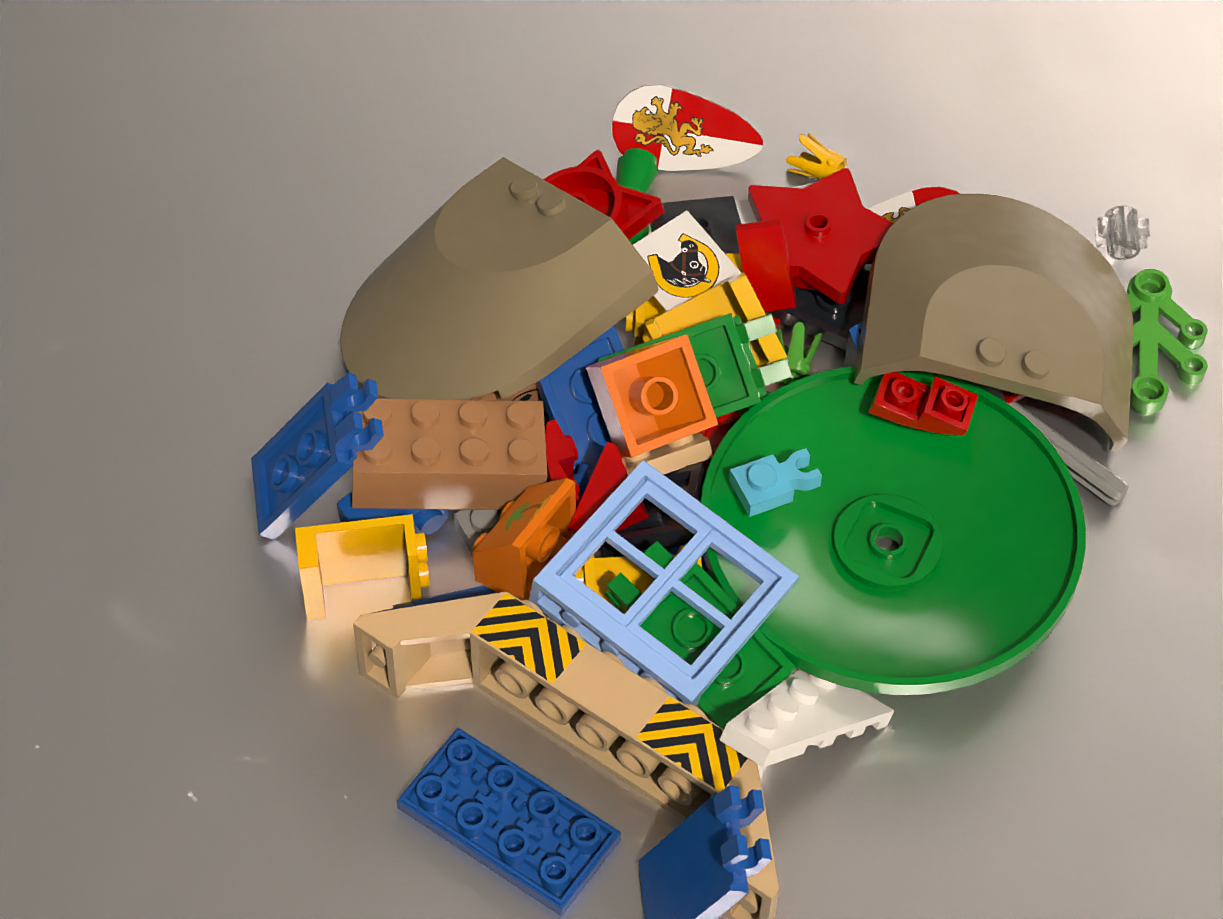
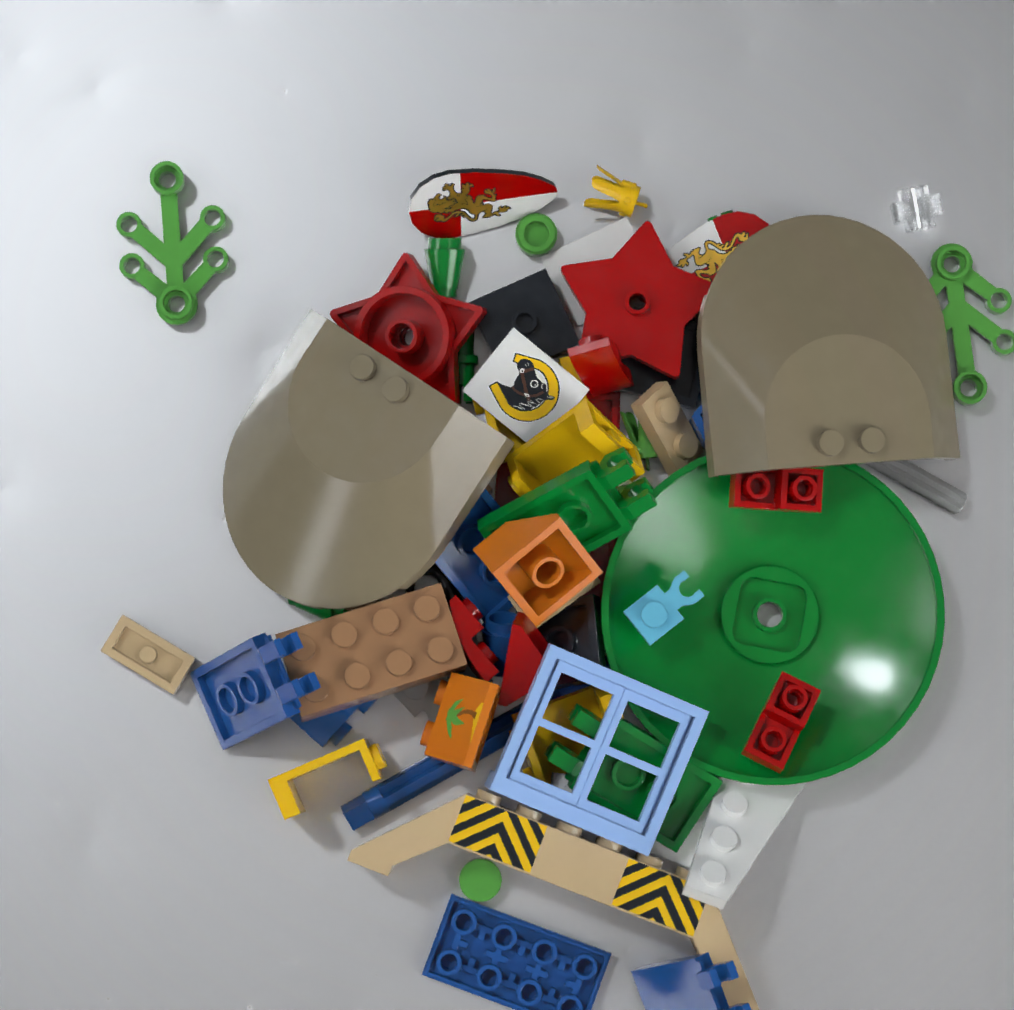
camera: 15 degrees left, 30 degrees up
none -> tan plate [101,614,197,695]
none -> bright green plant [116,161,229,325]
none -> bright green tile [459,858,502,902]
none -> bright green tile [515,213,557,257]
none -> tan plate [631,381,704,476]
none -> red slope [741,671,821,773]

